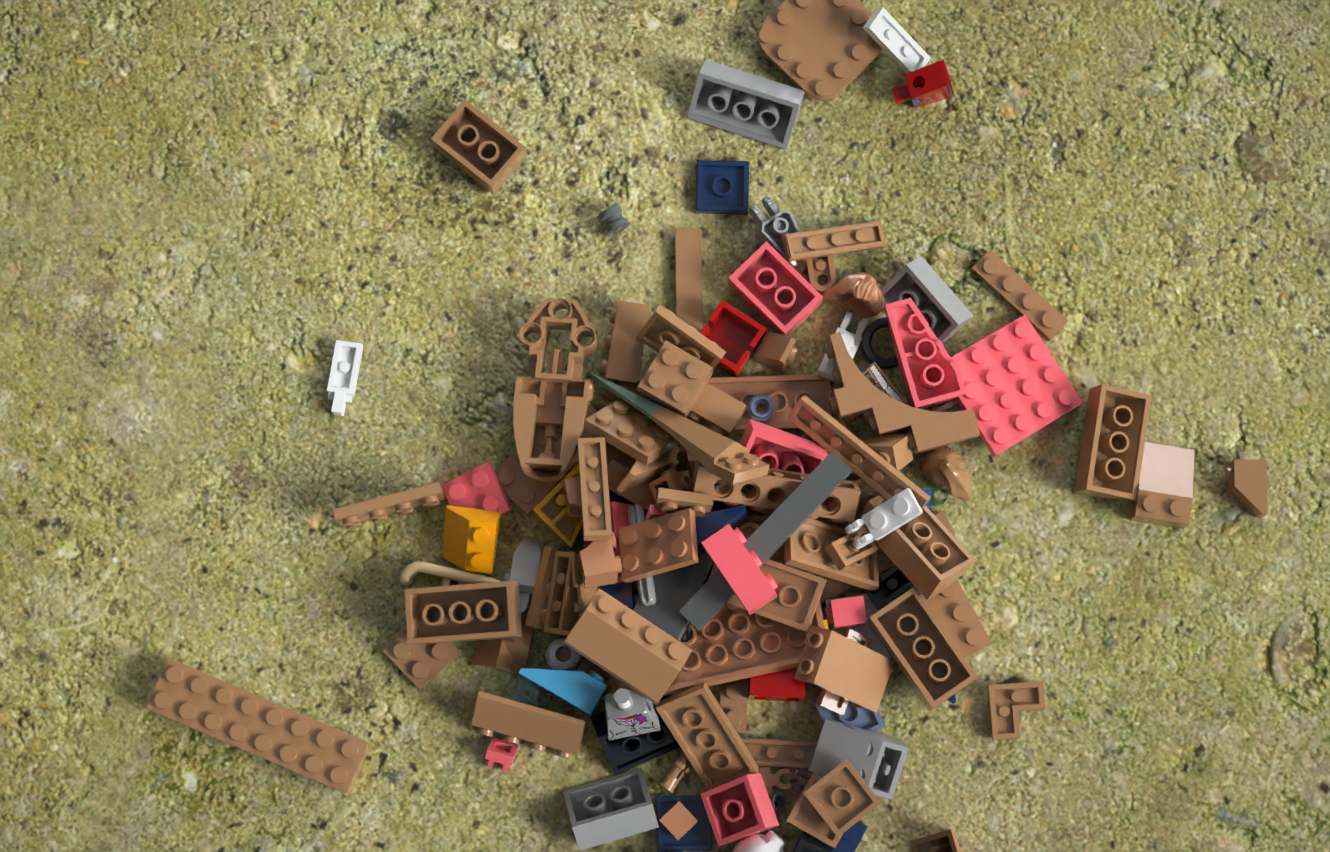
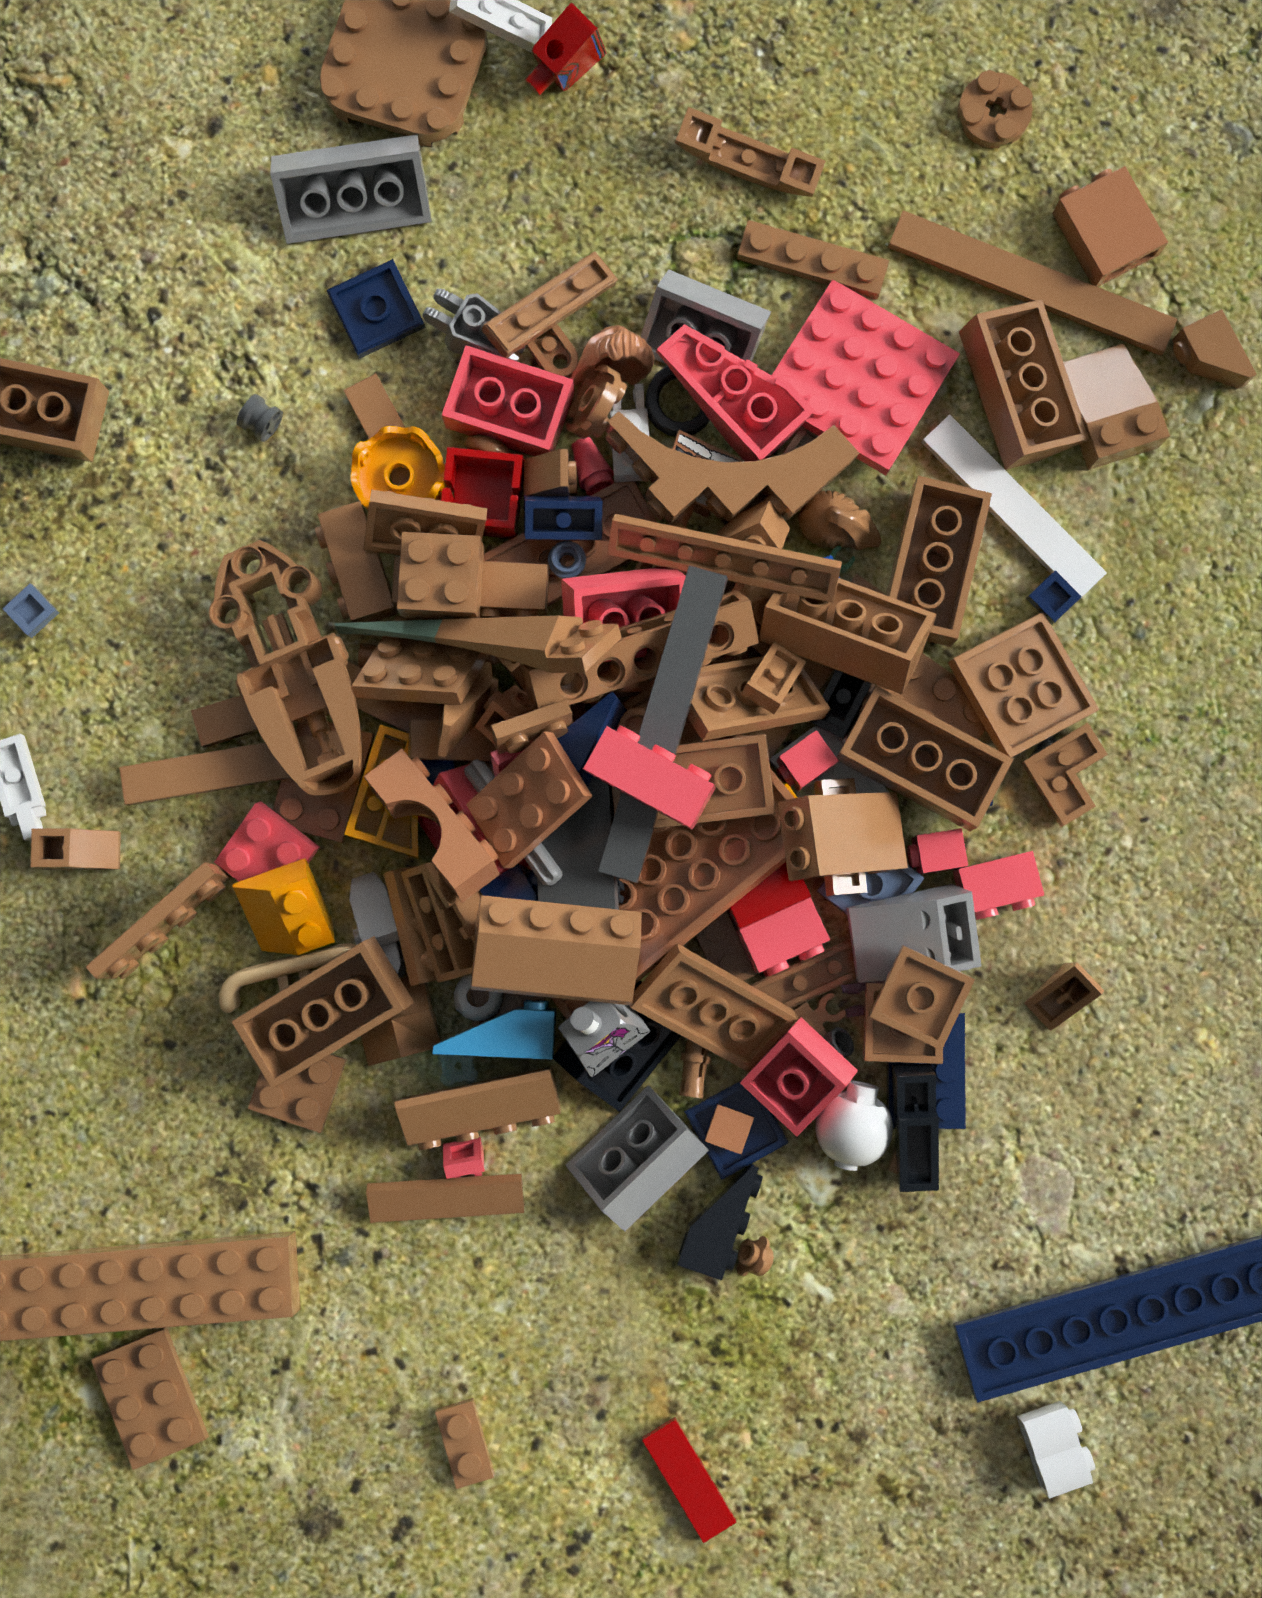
camera: 30 degrees left, 5 degrees up
medium nougat plate [577,437,612,541] -> none
white hinge [845,488,923,549] -> none
none -> sand blue plate [2,583,59,638]
none -> medium nougat slope [31,828,121,870]
none -> medium nougat plate [91,1327,209,1470]
none -> medium nougat tile [119,731,345,806]
none -> medium nougat tile [191,695,258,748]
none -> light orange plate [351,426,446,511]
none -> medium nougat tile [366,1174,525,1223]
none -> medium nougat piece [465,435,510,453]
none -> dark blue brick [524,496,603,540]
none -> medium nougat plate [566,364,627,439]
none -> coral cone [571,437,614,496]
none -> medium nougat slope [675,107,826,197]
none -> coral piece [736,897,830,977]
none -> medium nougat brick [886,475,992,647]
none -> medium nougat tile [888,210,1177,356]
none -> coral brick [907,828,968,875]
none -> white tile [921,414,1107,599]
none -> medium nougat plate [948,612,1100,758]
none -> coral brick [952,851,1044,920]
none -> medium nougat plate [957,70,1033,149]
none -> dark blue plate [1026,570,1082,625]
none -> nougat brick [1052,166,1168,287]

